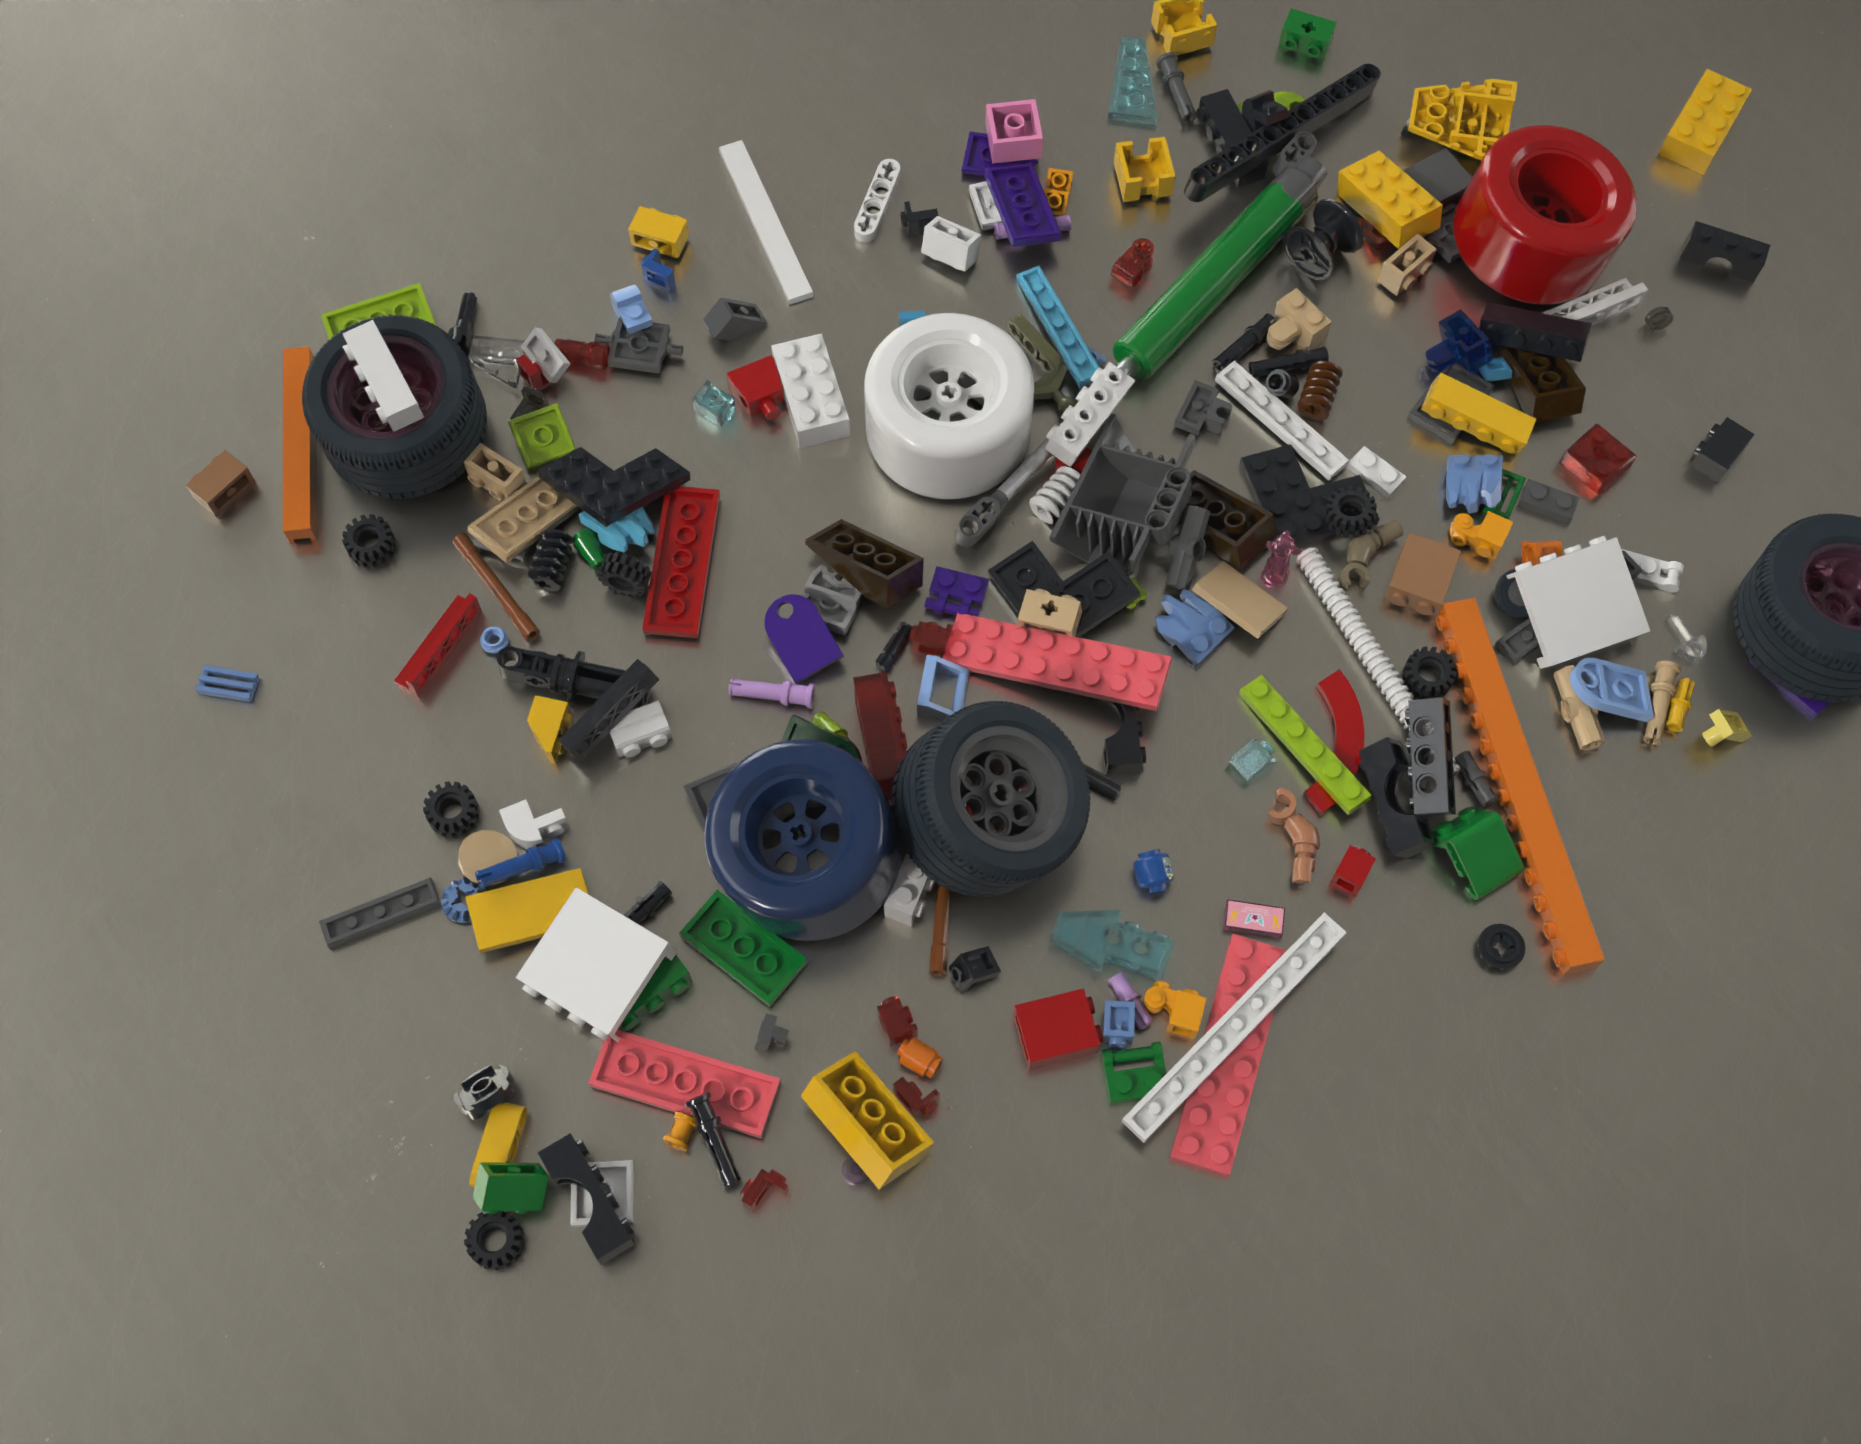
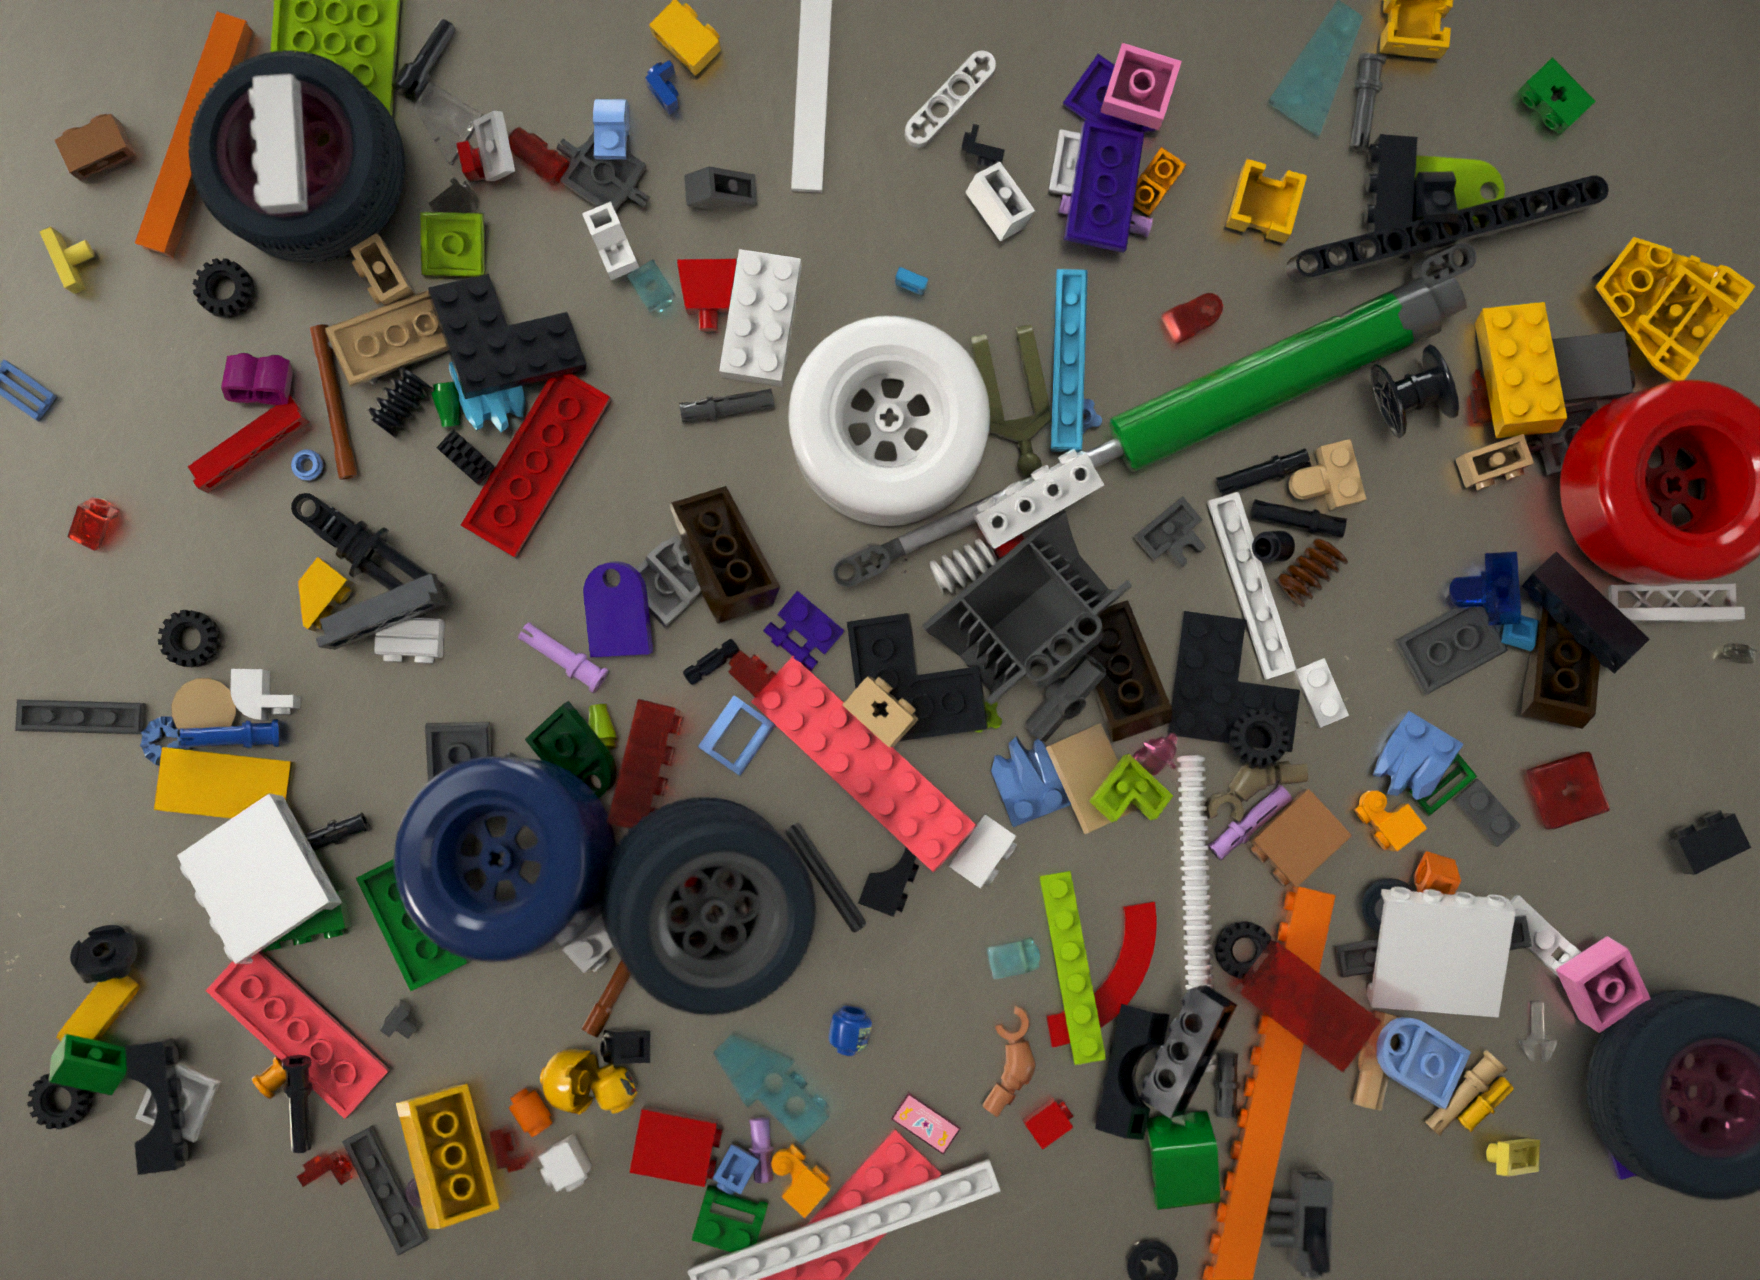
camera: 25 degrees right, 20 degrees up
clear red brick [877,996,918,1047] -> none
yellow brick [1421,373,1536,456] -> none
none -> light yellow tile [40,227,94,294]
none -> clear red bracket [67,497,120,551]
none -> magenta brick [221,353,293,405]
none -> dark grey tile [342,1125,428,1256]
none -> white brick [539,1133,593,1192]
none -> yellow cylinder [540,1049,599,1114]
none -> white brick [582,201,639,280]
none -> yellow head [591,1064,637,1114]
none -> dark grey pin [679,388,775,423]
none -> white brick [948,814,1017,888]
none -> lime plate [1089,754,1173,823]
none -> lavender pin [1208,785,1293,861]
none -> clear red brick [1234,940,1382,1073]
none -> dark grey piece [1269,1170,1333,1278]
none -> bright pink brick [1555,936,1651,1033]

